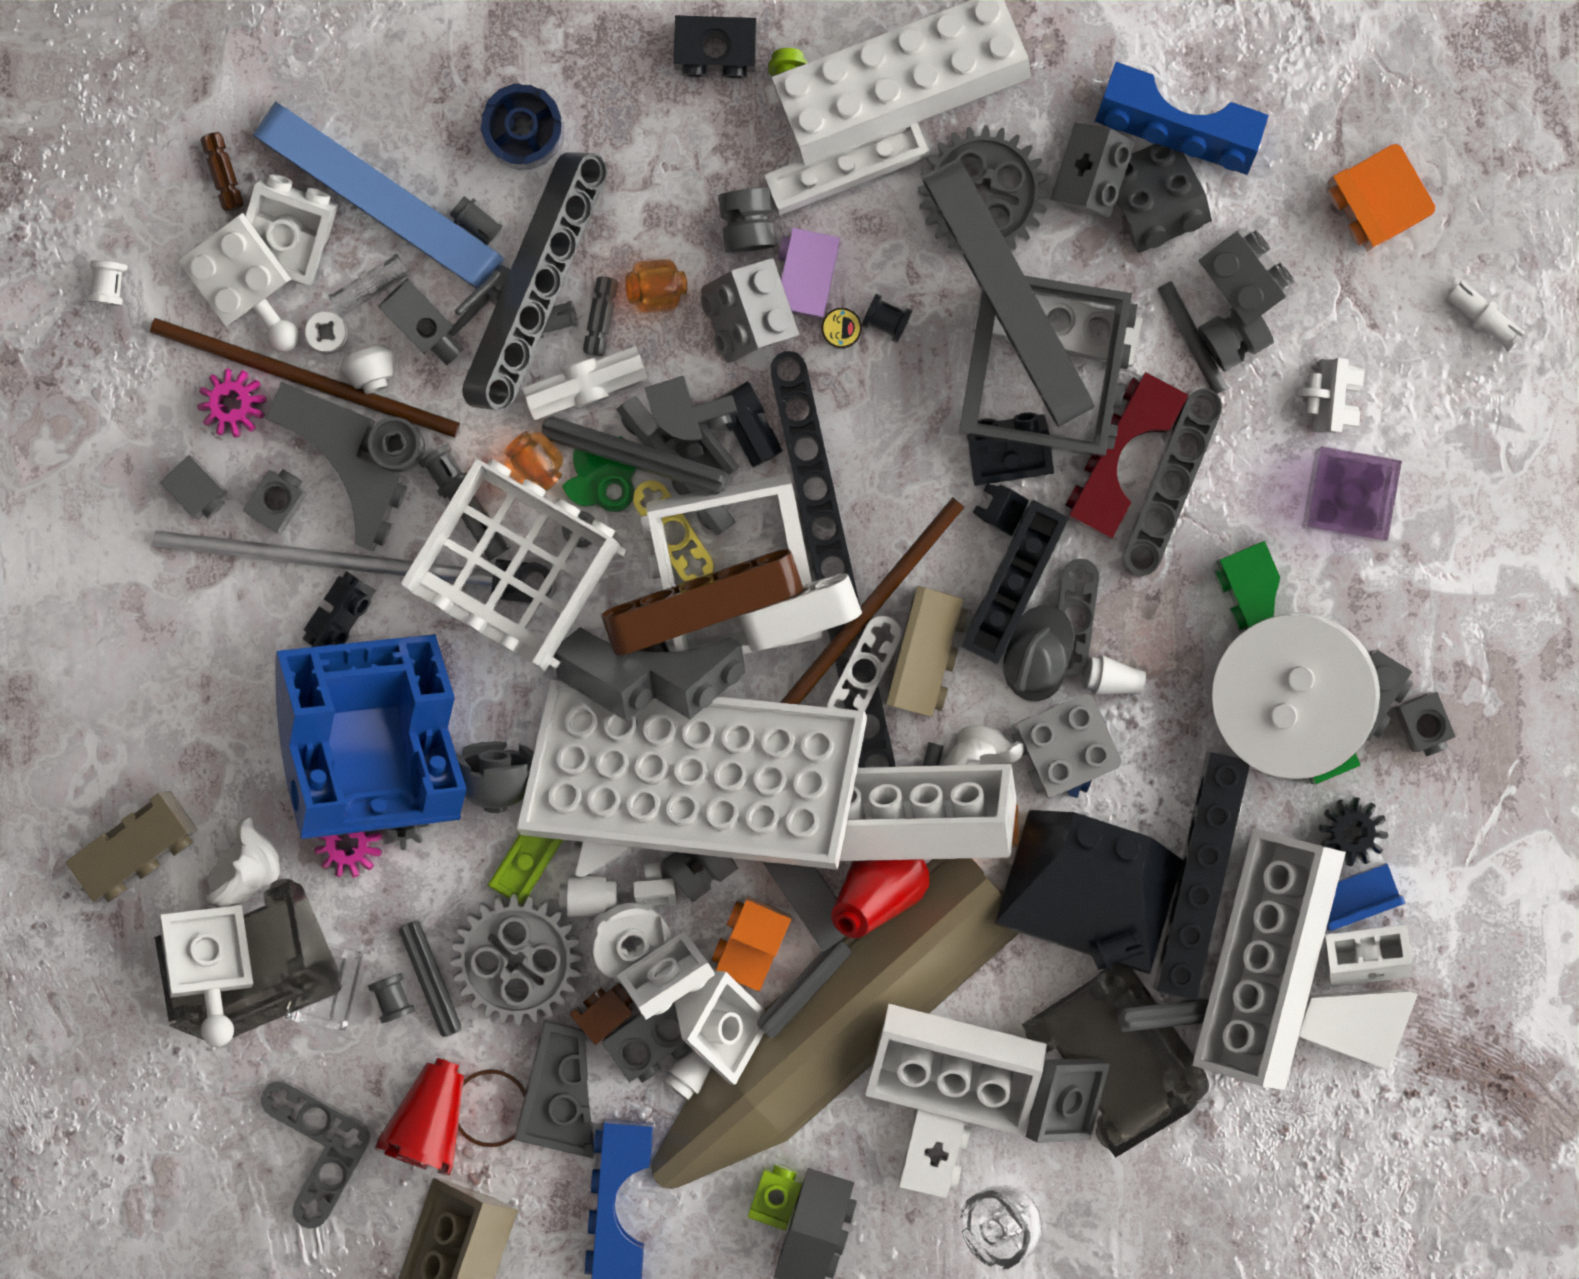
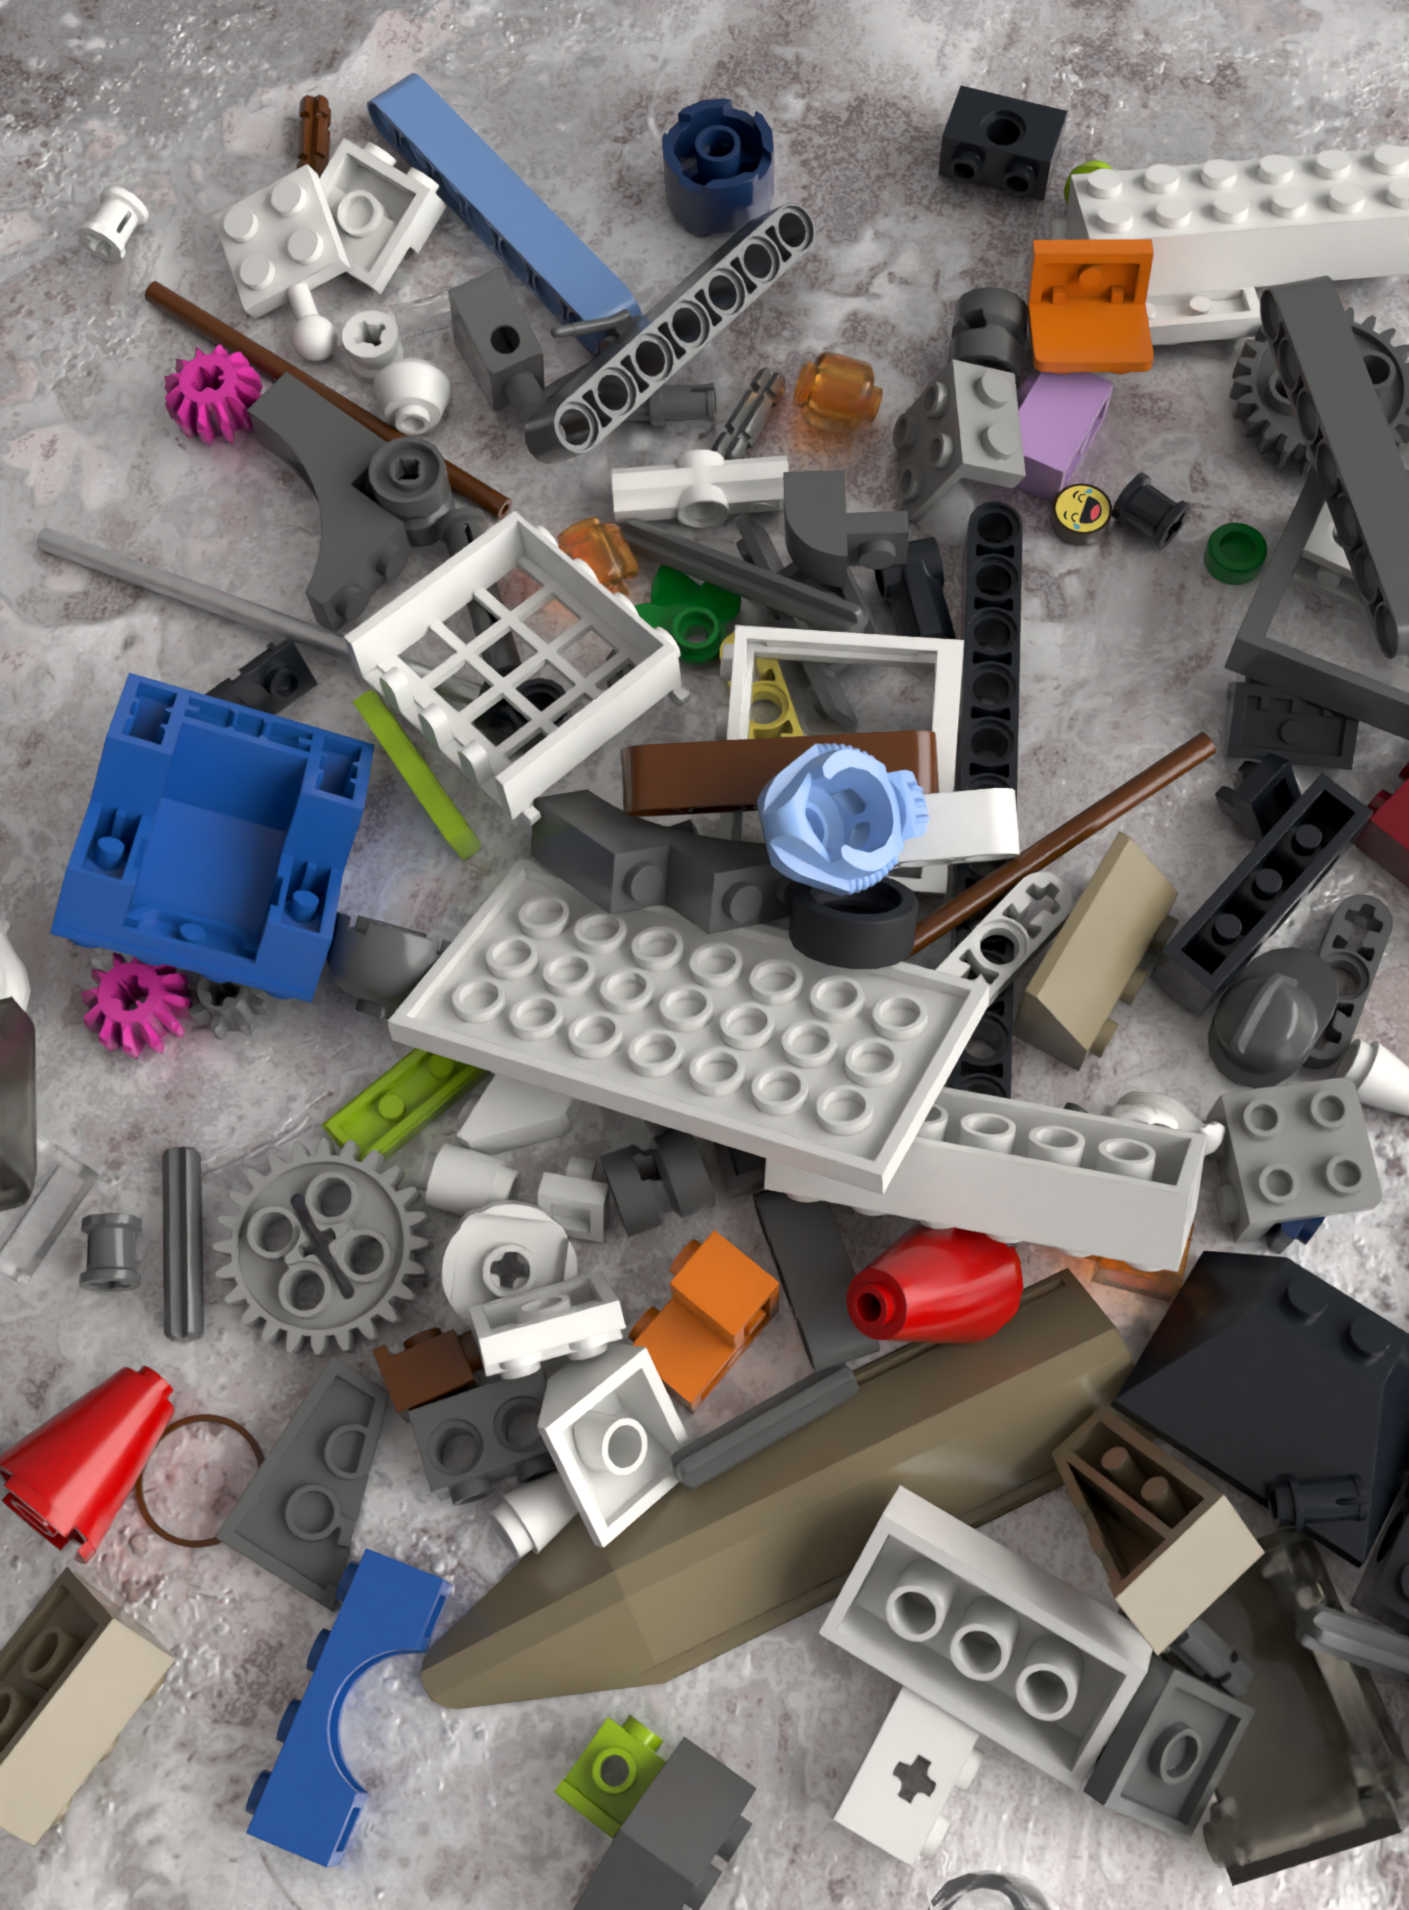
camera: 20 degrees right, 20 degrees down
dark grey brick [160,455,228,519] -> none
dark grey brick [242,469,307,534] -> none
dark grey pin [450,196,503,246] -> none
none -> lime tile [352,690,482,861]
none -> light blue helmet [757,743,930,897]
none -> black tyre [789,877,919,969]
none -> orange bracket [1026,239,1154,374]
none -> dark tan wedge [1051,1406,1265,1656]
none -> dark grey axle [1168,1617,1254,1698]
none -> green tile [1204,523,1267,585]

